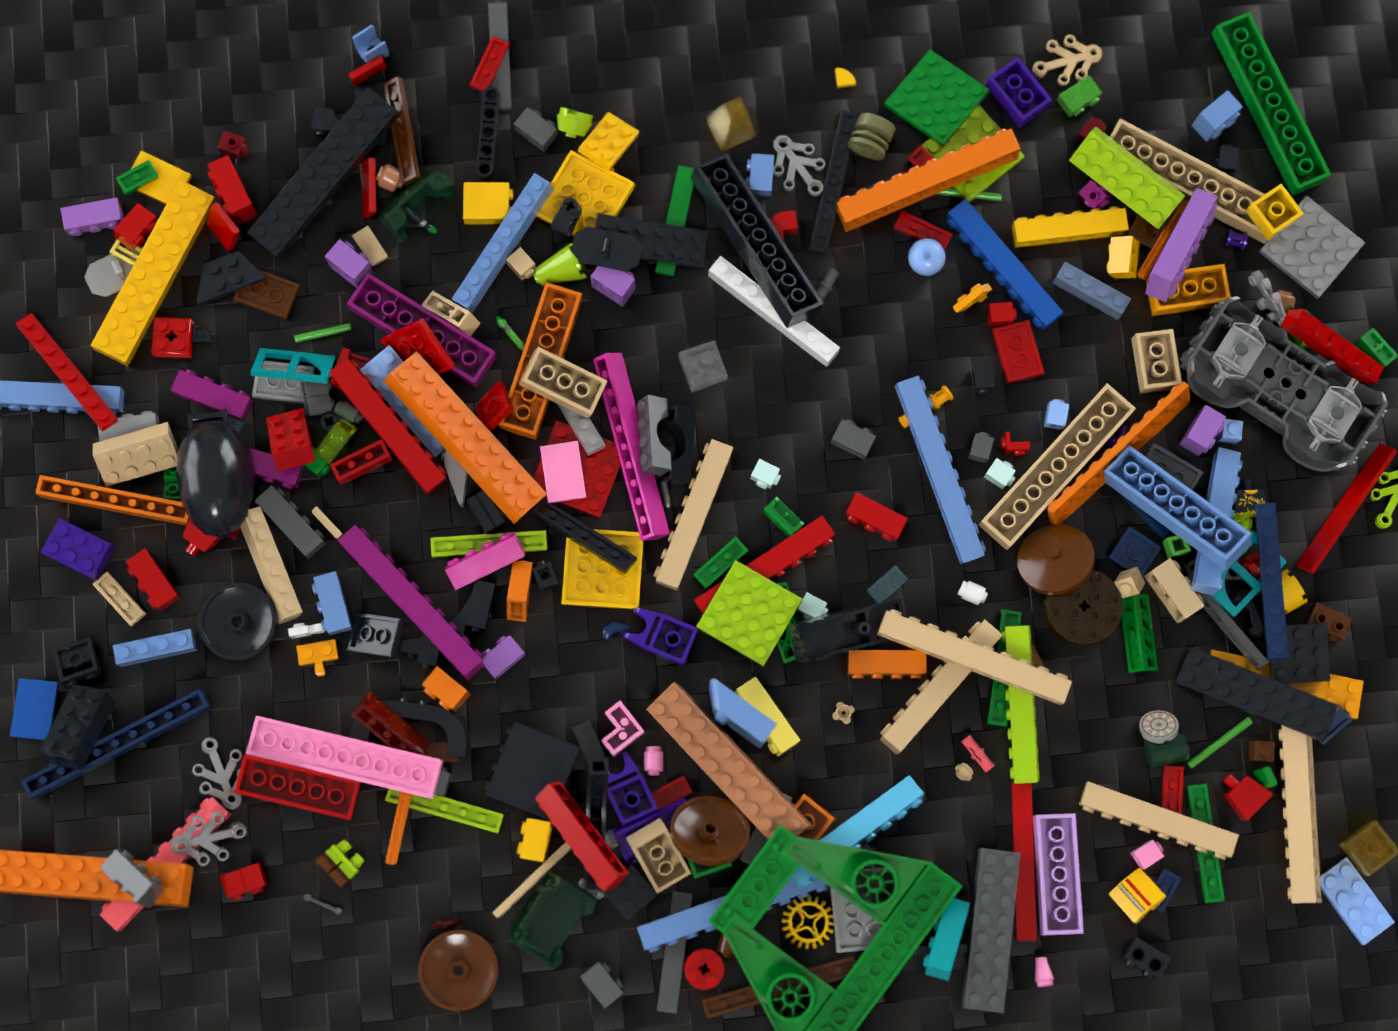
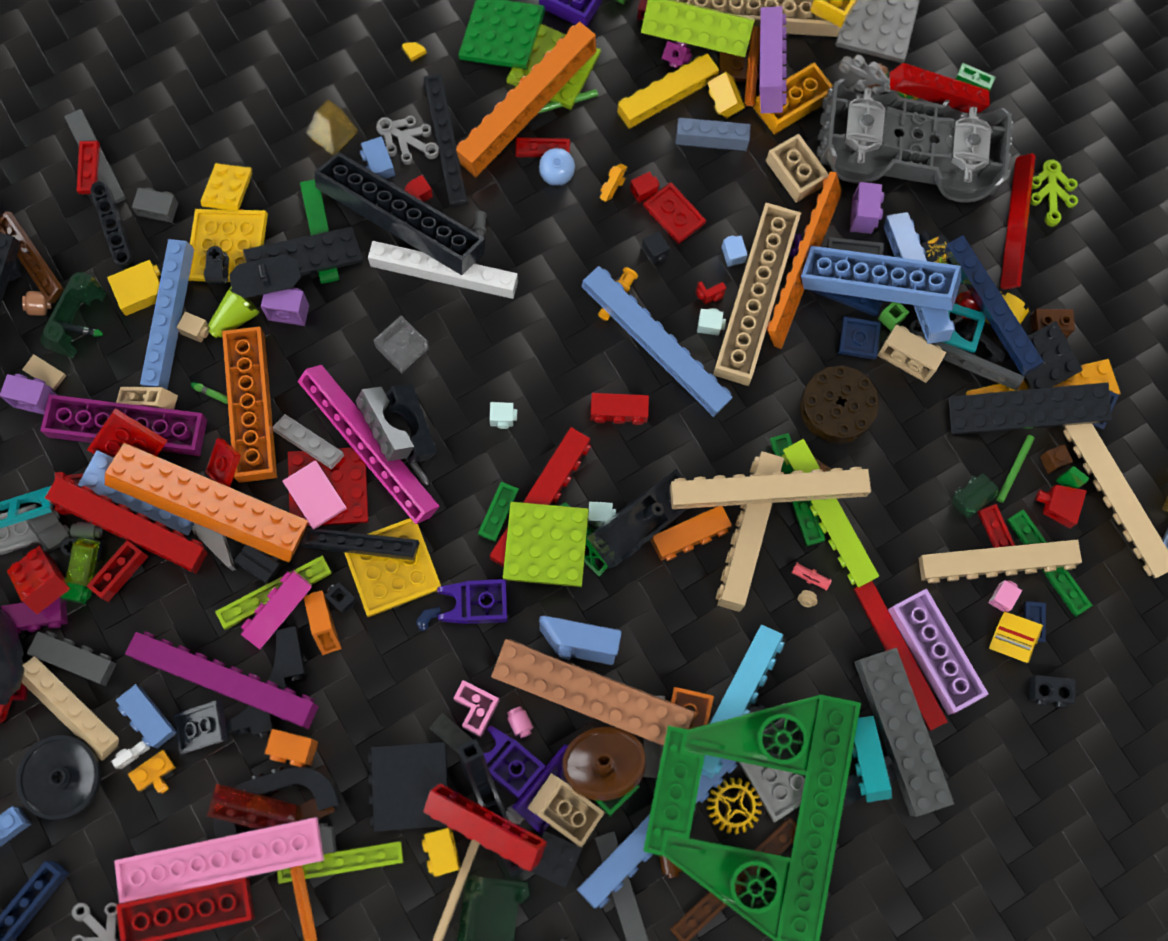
camera: 25 degrees left, 5 degrees down
bright green bar [294,323,352,343] -> none
tan tile [312,506,343,540] -> none
red tile [362,158,376,218] -> none
medium lavender brick [482,635,525,680] -> none
tan brick [518,347,607,418] -> none
lime cone [557,107,593,138] -> none
clear tile [578,878,604,900] -> none
red tile [651,775,693,810] -> none
tan brick [654,439,733,591] -> none
red brick [684,949,724,990] -> none
light yellow brick [734,676,800,757] -> none
green hinge [763,497,805,537] -> none
dark grey brick [831,419,876,460] -> none
tan plate [832,702,854,724] -> none
olive wheel [848,113,896,160] -> none
clear light blue tile [867,565,908,603] -> none
red plate [908,145,934,167] -> none
blue brick [946,199,1063,330] -> none
white brick [958,581,988,605] -> none
dark grey brick [968,432,994,463] -> none
reddish brown dish [1017,524,1095,595] -> none
bright pink cone [1035,957,1054,987] -> none
tan brick [1114,567,1145,598] -> none
green fence [1121,594,1158,673] -> none
light grey tile [1139,710,1179,743] -> none
light blue brick [1217,419,1243,444] -> none
dark purple bush [1225,229,1248,249] -> none

